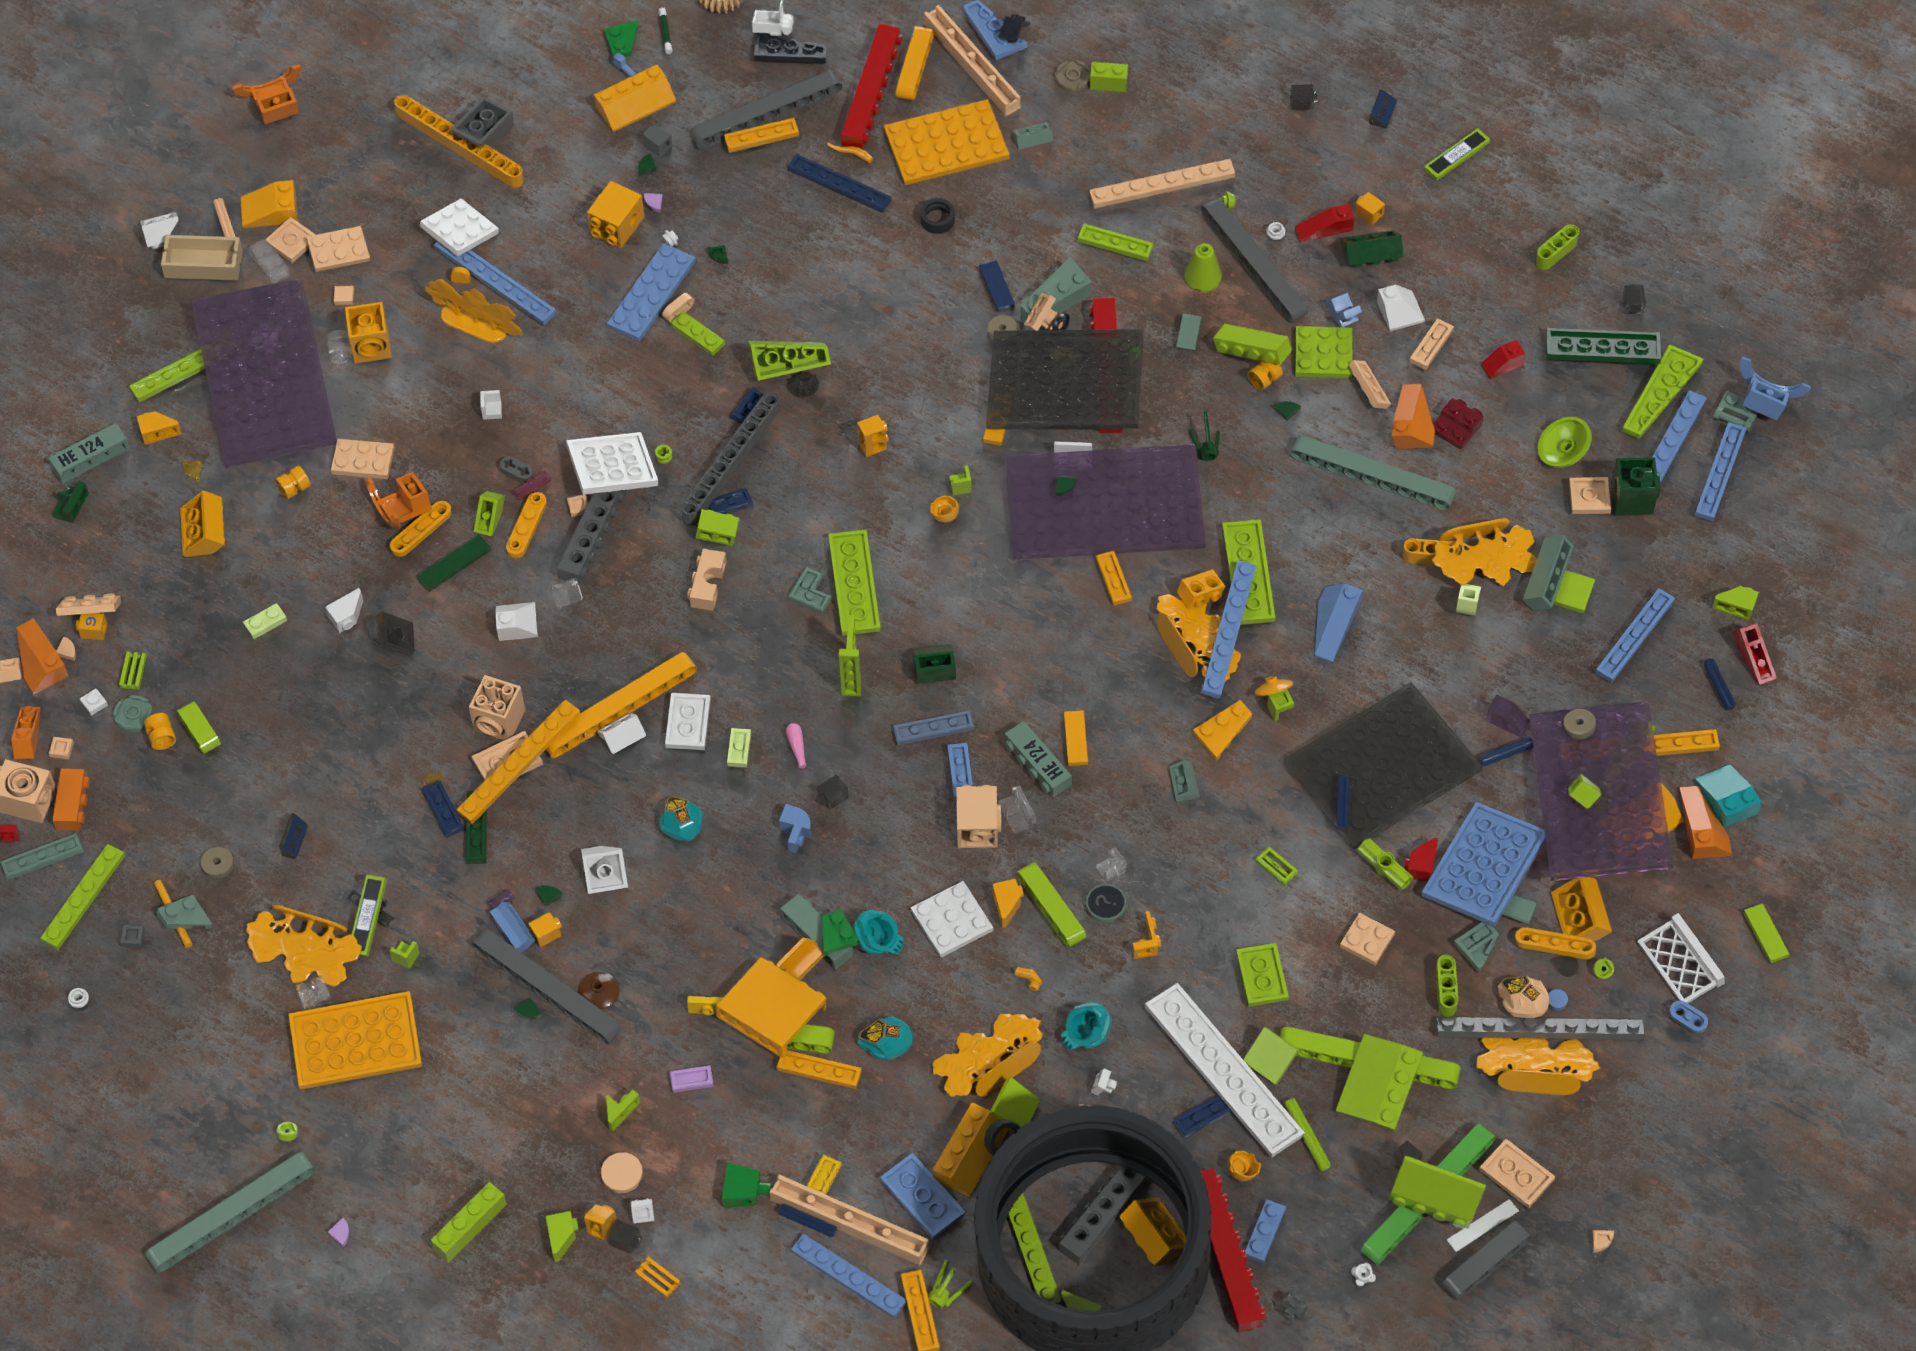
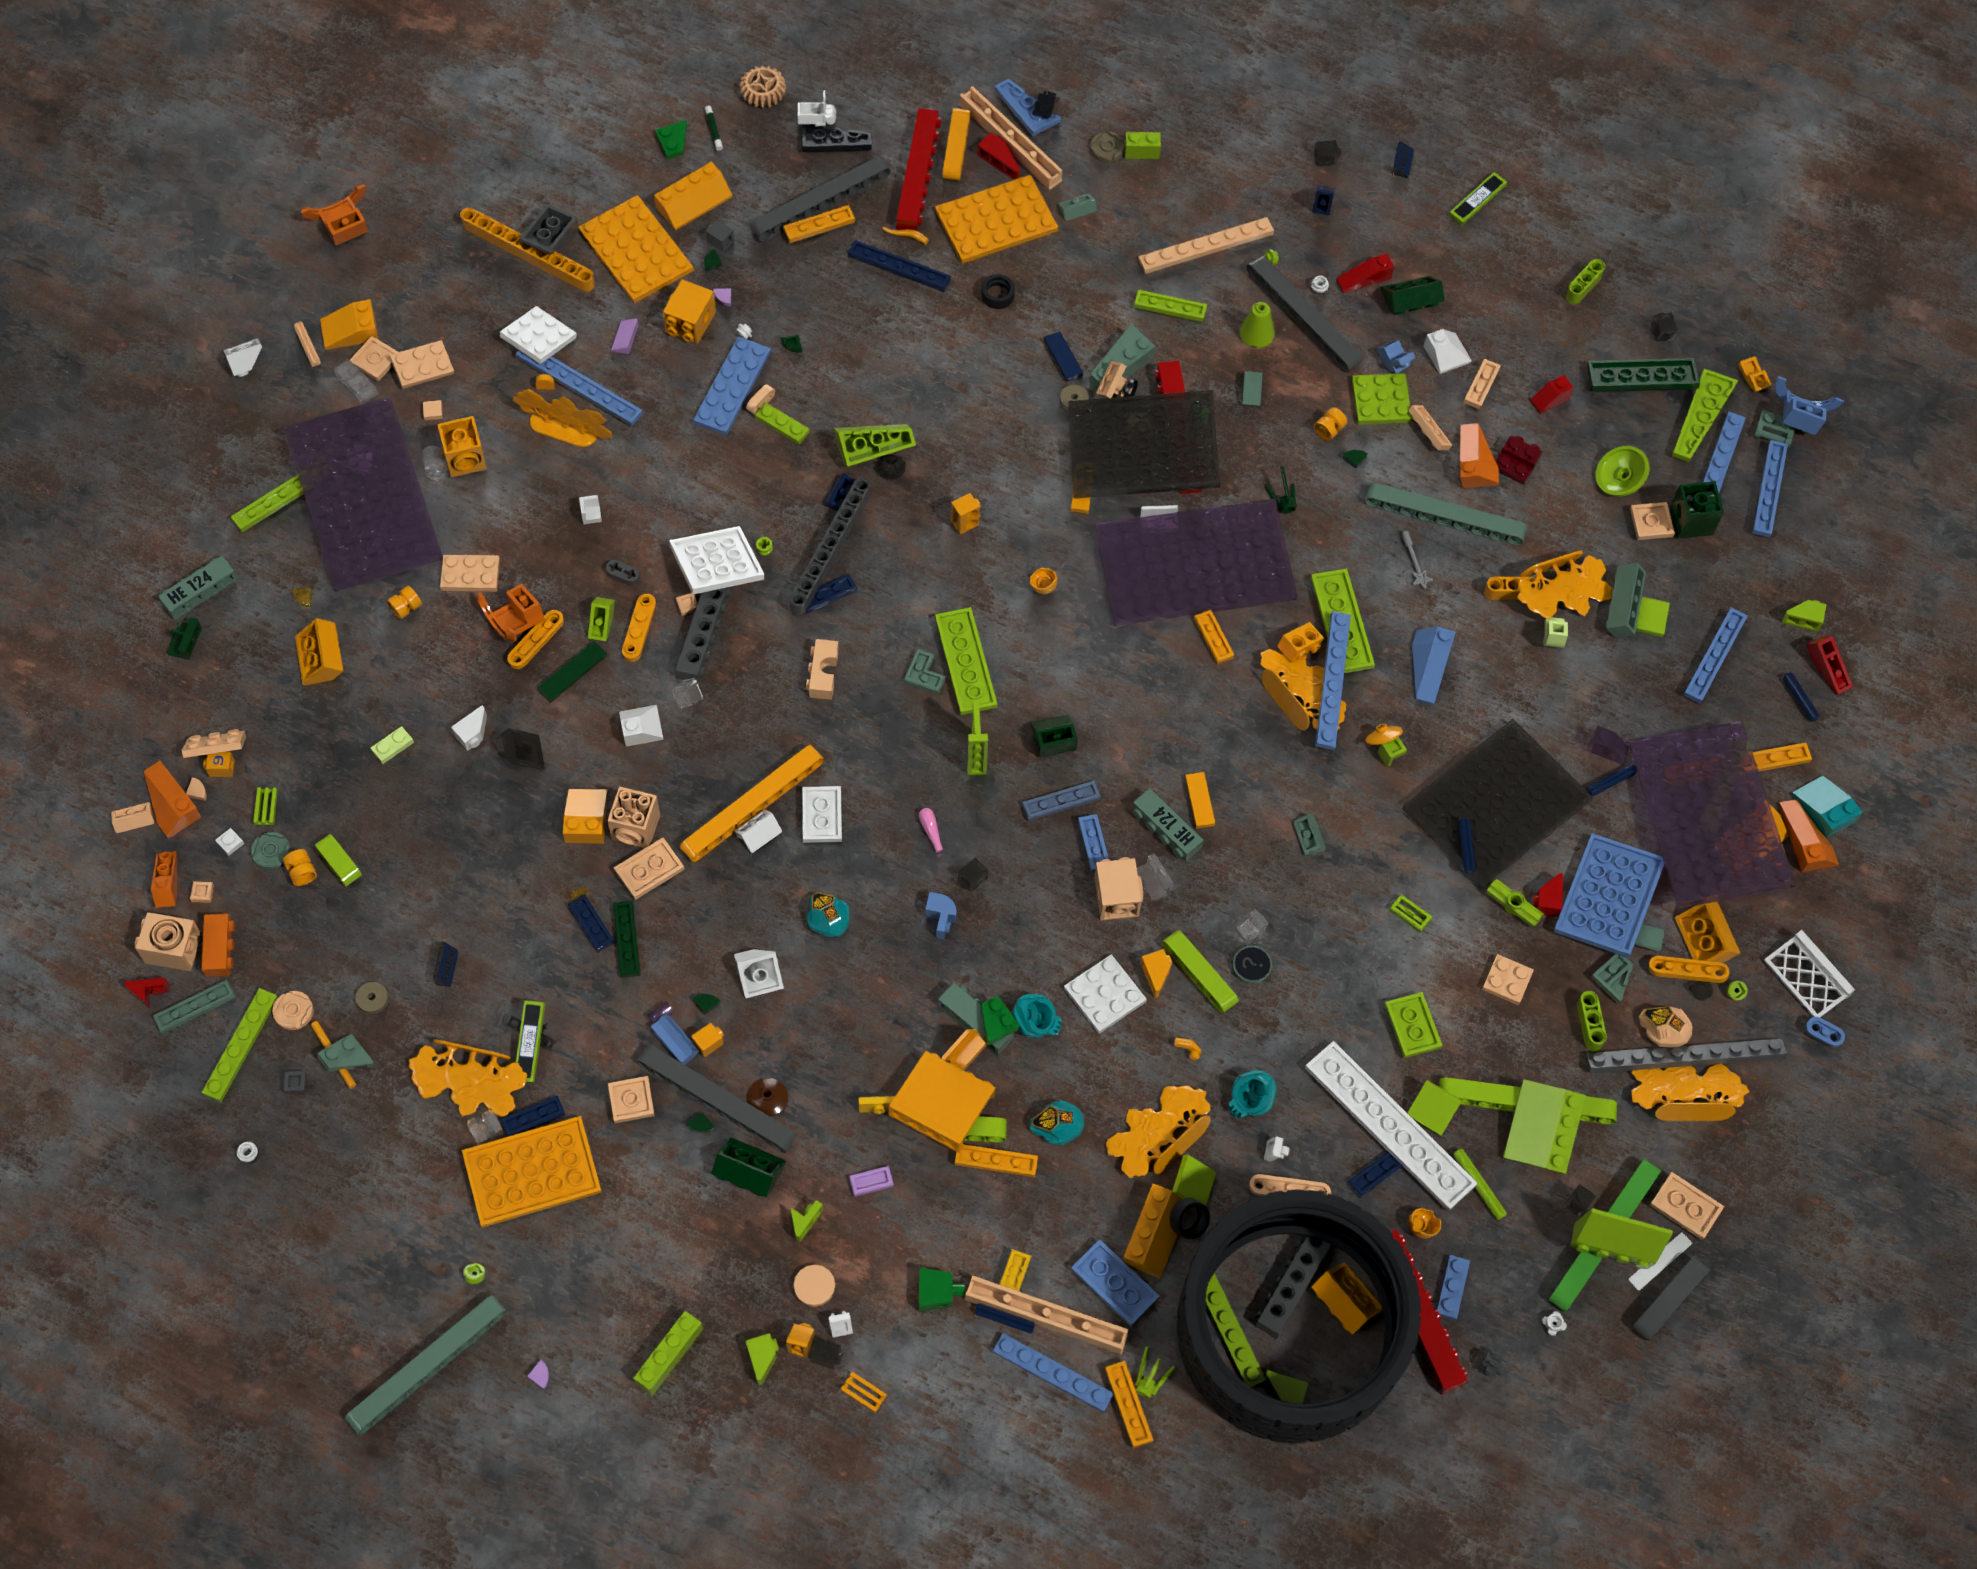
camera: 10 degrees left, 5 degrees up
light orange slope [137,411,182,445] -> none
tan piece [161,235,243,280] -> none
lime panel [389,941,420,969] -> none
light orange plate [456,699,581,824] -> none
clear pink pin [513,471,551,500] -> none
medium blue bar [612,53,636,77] -> none
lime brick [695,509,739,546] -> none
yellowish green plate [727,728,751,768] -> none
lime panel [949,465,971,496] -> none
dark green tile [1055,476,1077,496] -> none
light orange bracket [1132,911,1161,959] -> none
light orange wing [1193,700,1252,761] -> none
lime brick [1213,324,1292,365] -> none
light orange brick [1355,192,1385,225] -> none
medium blue tile [1548,989,1568,1011] -> none
dark tan piece [1564,709,1596,739] -> none
lime panel [1568,774,1601,809] -> none
light nougat tile [1592,1230,1614,1253] -> none
lime tile [1743,904,1789,964] -> none
none -> light nougat tile [272,991,314,1030]
none -> dark blue tile [501,1095,566,1137]
none -> light orange slope [563,789,608,844]
none -> light orange plate [578,195,694,303]
none -> light nougat plate [608,1076,655,1123]
none -> lavender slope [611,319,638,355]
none -> dark green slope [711,1137,786,1198]
none -> red slope [978,133,1020,180]
none -> dark blue slope [1312,185,1335,216]
none -> light grey piece [1401,531,1433,590]
none -> light orange slope [1737,356,1772,392]

